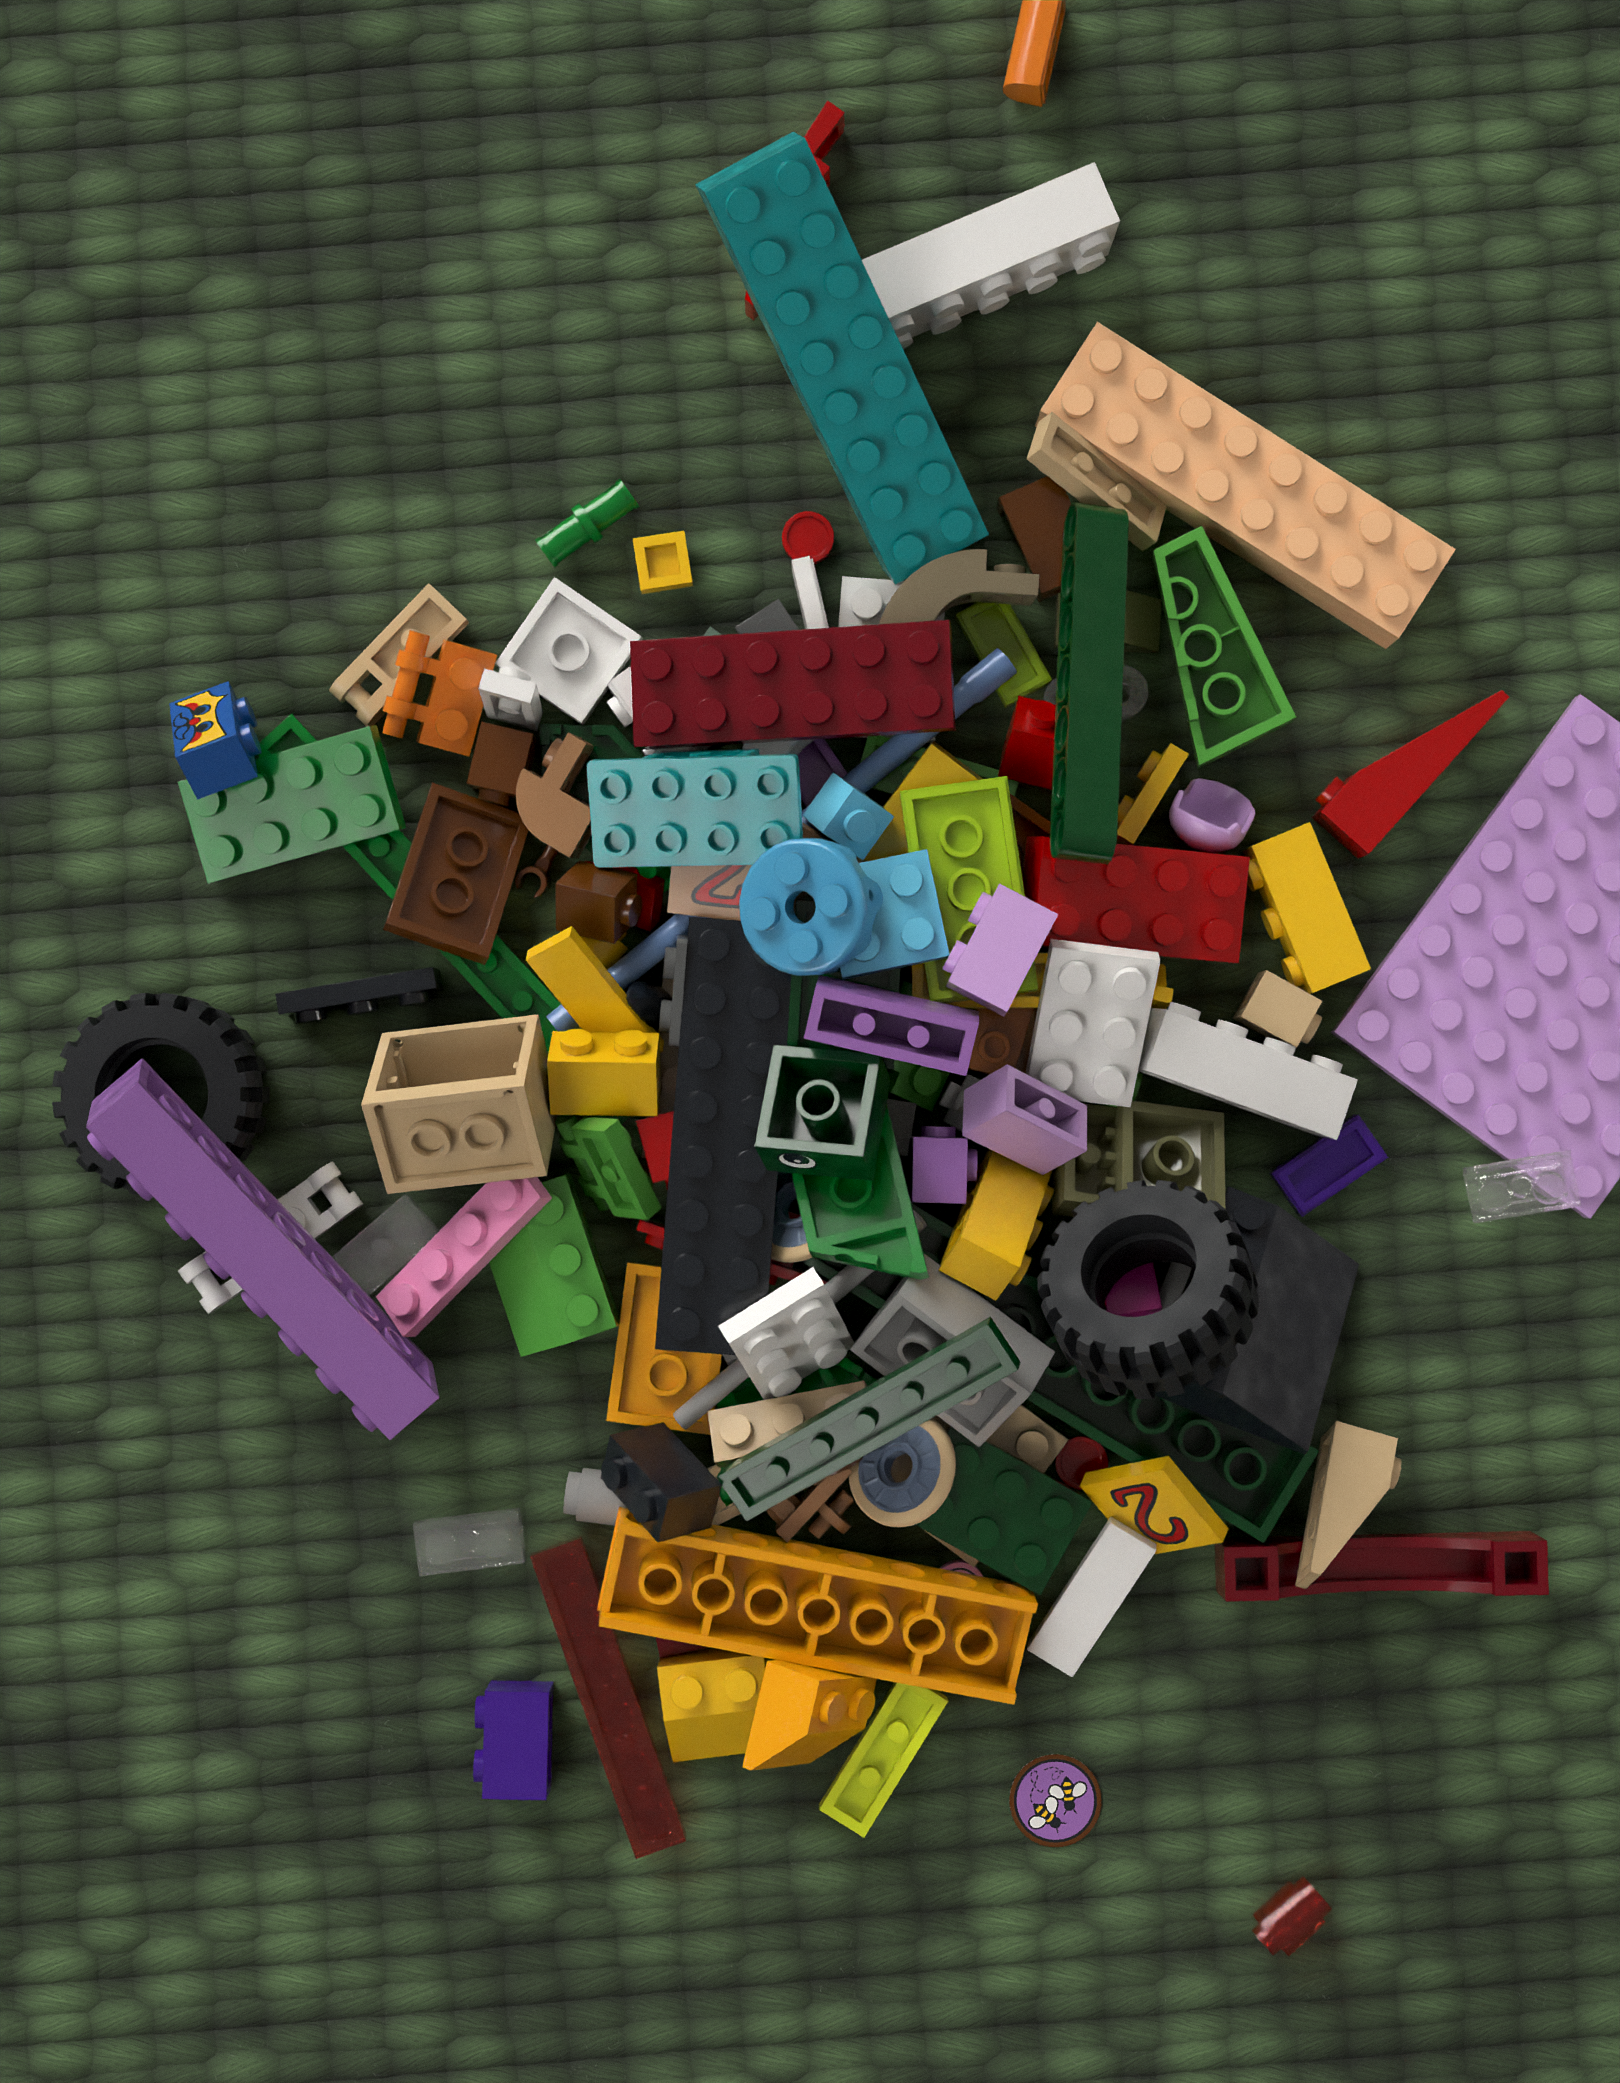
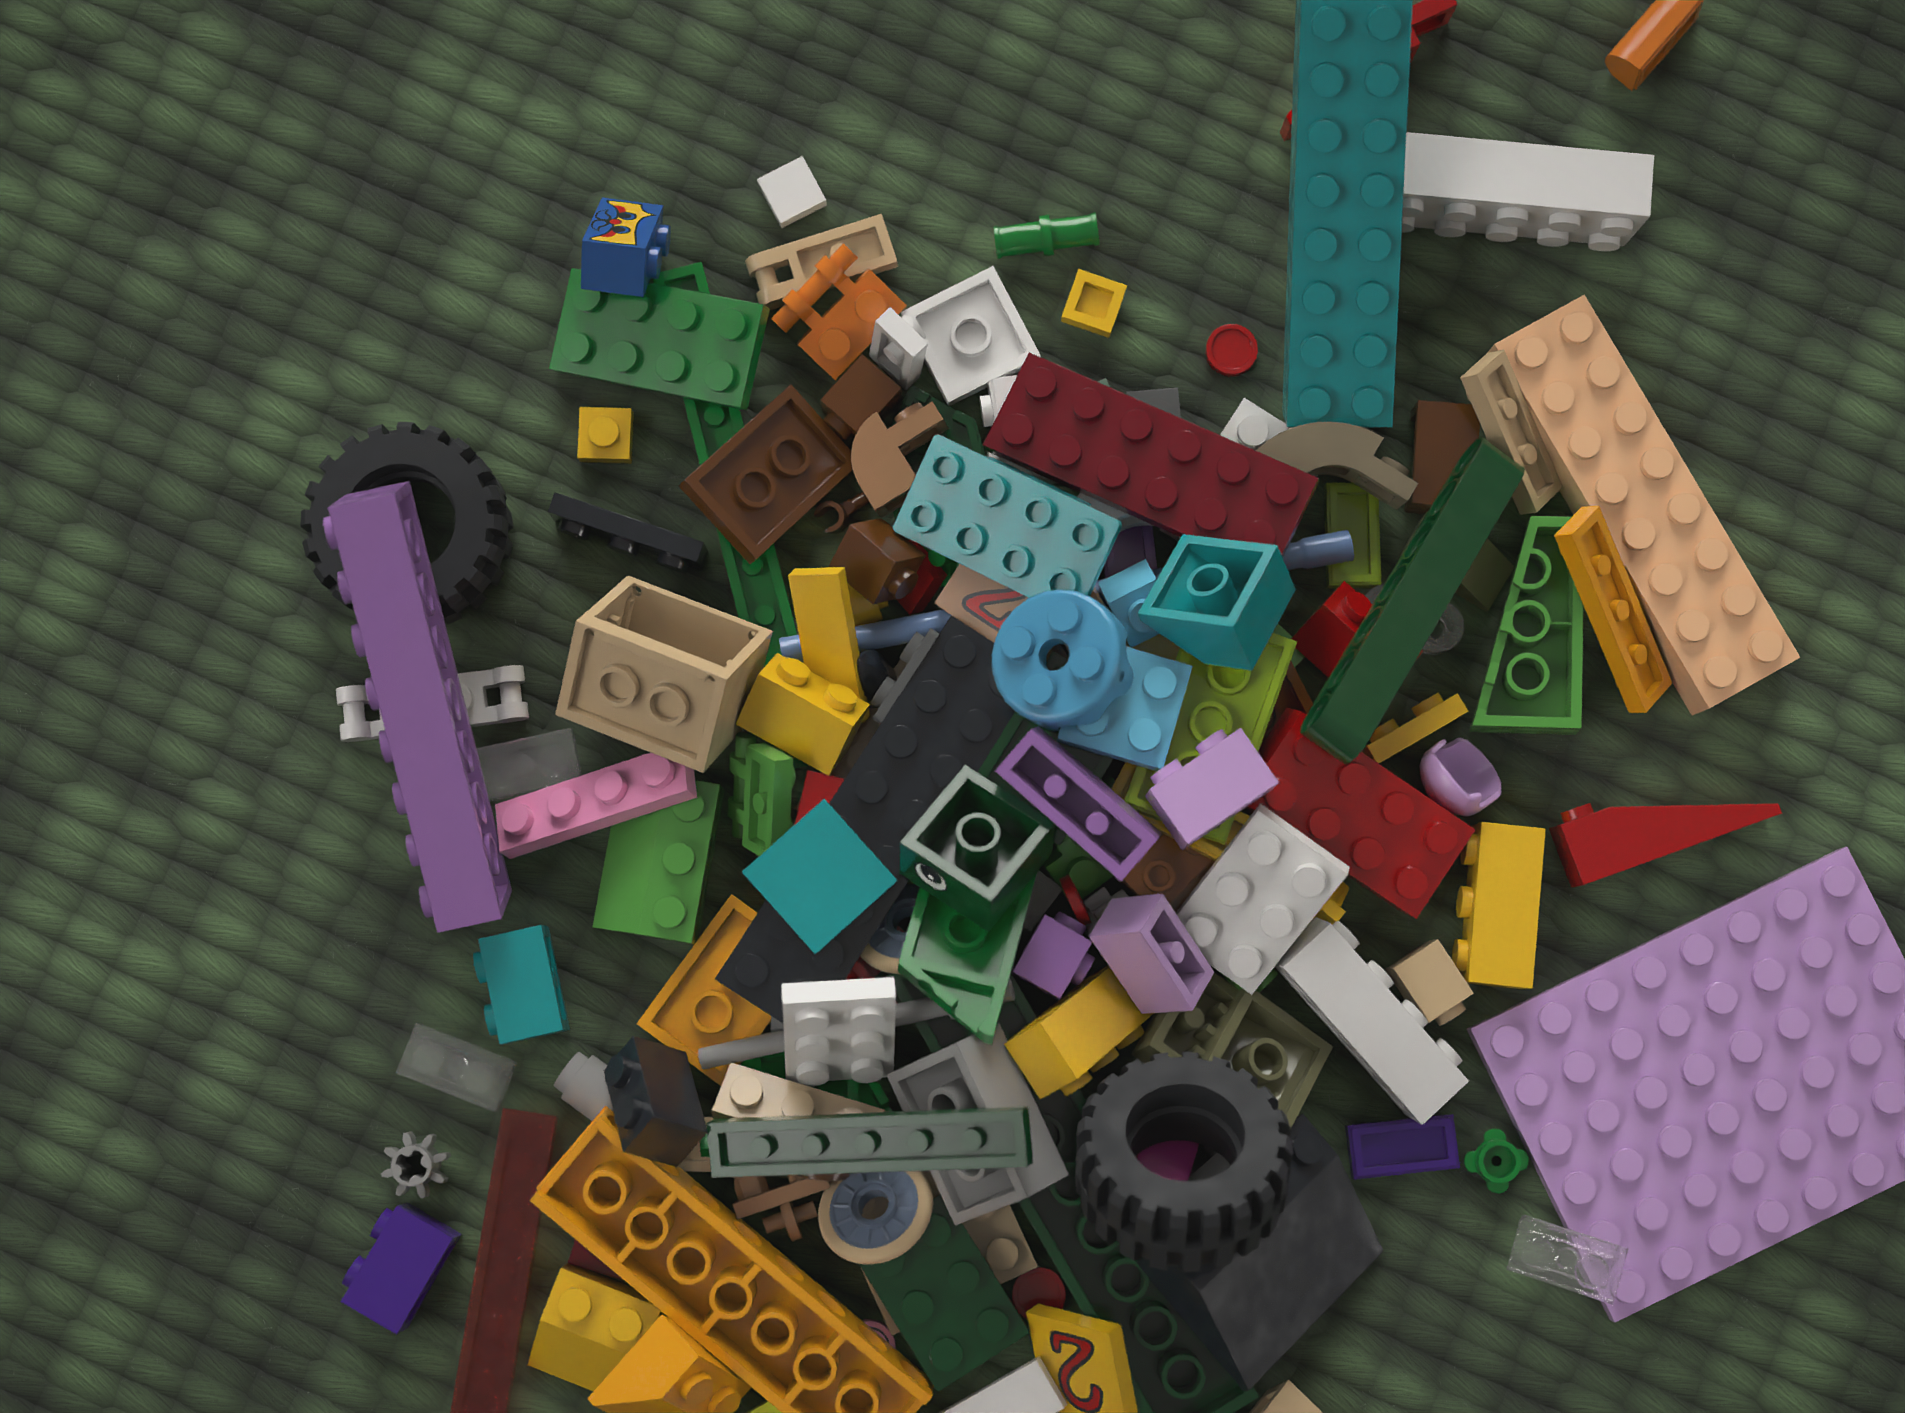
camera: 30 degrees right, 5 degrees down
white tile [792,556,829,629] -> none
none -> light grey gear [381,1131,451,1198]
none -> teal brick [473,925,570,1044]
none -> yellow plate [577,407,634,463]
none -> teal tile [742,799,898,954]
none -> white tile [757,156,827,228]
none -> red piece [1059,874,1092,926]
none -> teal slope [1137,534,1296,671]
none -> green plate [1464,1128,1529,1193]
none -> light orange plate [1554,506,1672,713]

